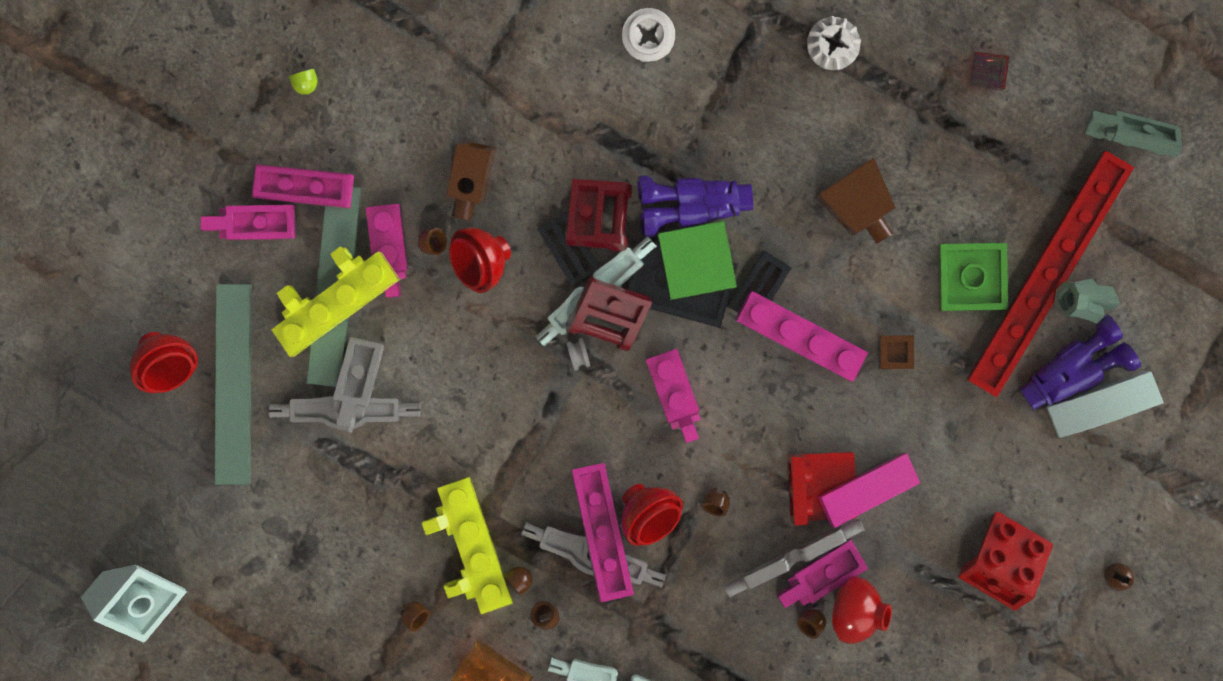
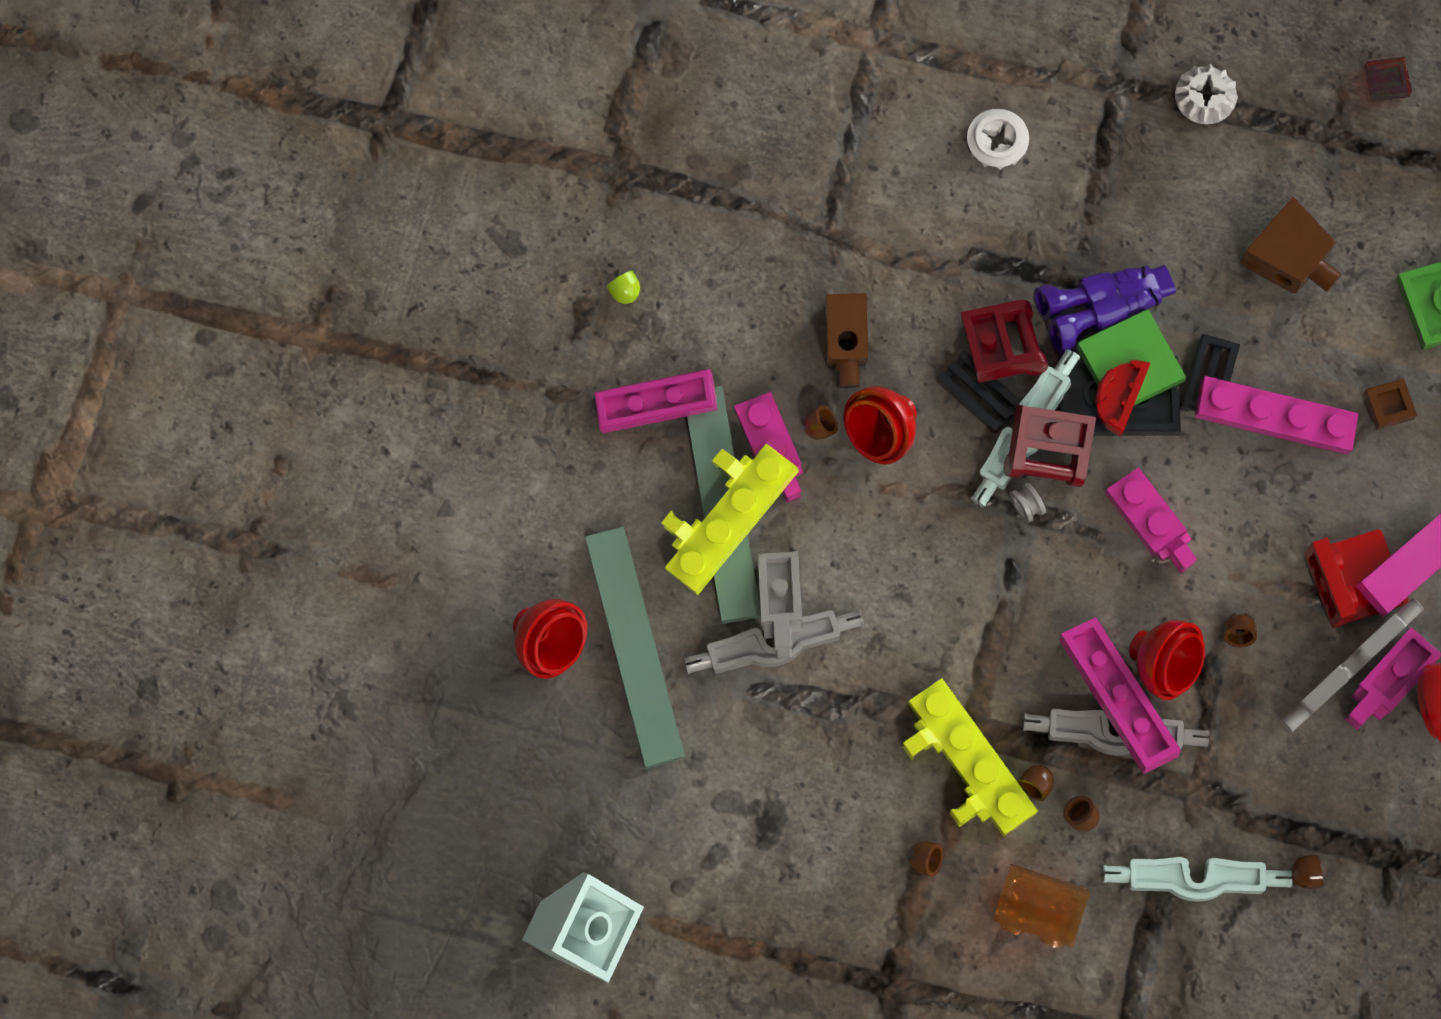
camera: 15 degrees left, 15 degrees down
dark pink hinge [200,205,296,240] -> none
reddish brown hinge [797,609,827,639] -> none
none -> red tile [1095,360,1151,437]

